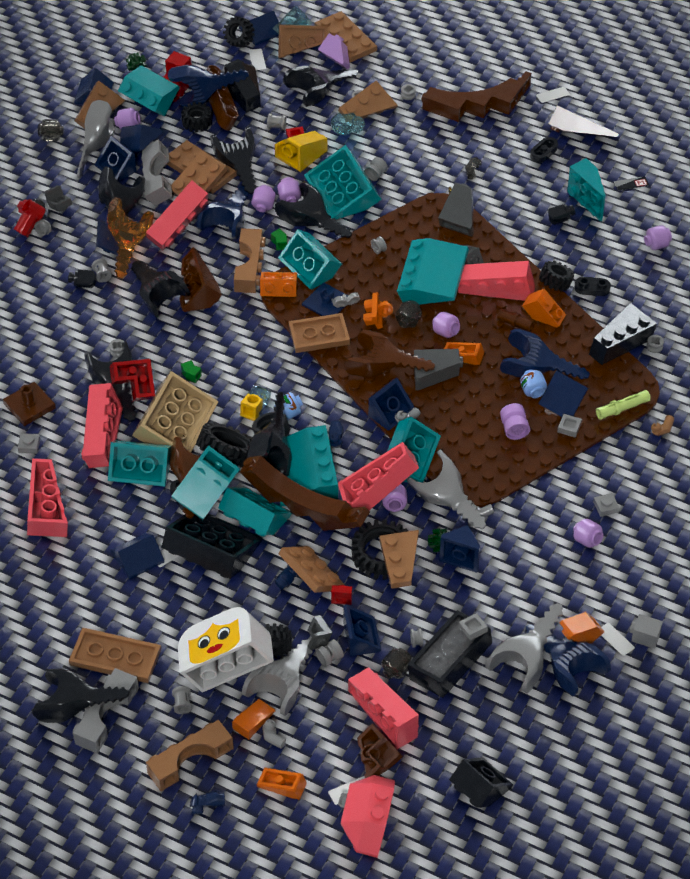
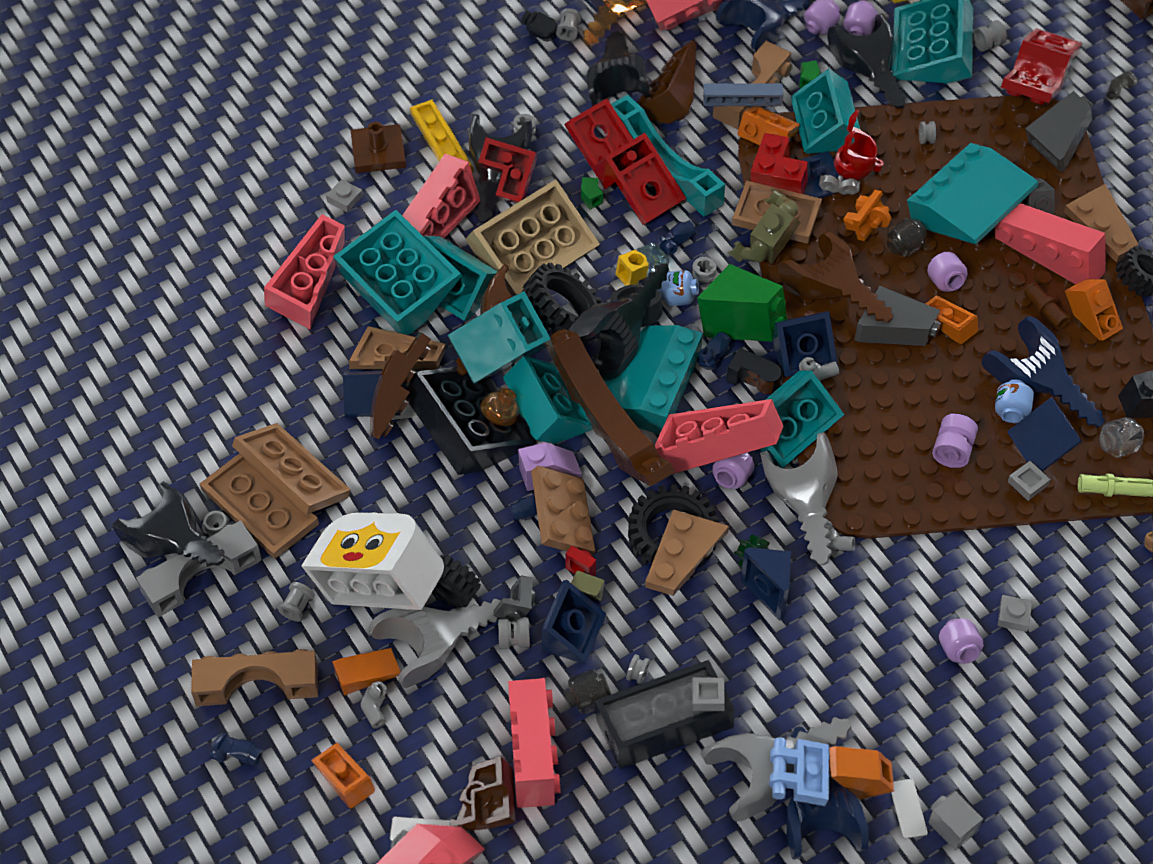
camera: 30 degrees right, 5 degrees up
none -> light grey plate [202,511,231,537]
none -> medium nougat plate [232,423,351,515]
none -> teal slope [333,210,462,335]
none -> medium nougat wing [349,326,445,369]
none -> reddish brown slope [370,333,431,439]
none -> yellow tile [410,99,473,173]
none -> clear orange brick [480,388,519,426]
none -> lavender slope [518,442,582,491]
none -> red bracket [564,98,686,225]
none -> olive slope [571,571,605,602]
none -> teal arch [611,95,726,217]
none -> dark blue arm [657,220,696,255]
none -> light grey bush [692,257,717,284]
none -> green slope [697,264,788,342]
none -> sand blue piece [703,83,783,106]
none -> black leg [726,348,781,394]
none -> olive torso [728,188,801,264]
none -> red brick [751,133,808,194]
none -> light blue plate [769,738,829,806]
none -> red hair [834,110,884,181]
none -> red bracket [1001,28,1082,104]
none -> medium nougat wing [1064,184,1139,262]
none -> clear head [1099,417,1144,457]

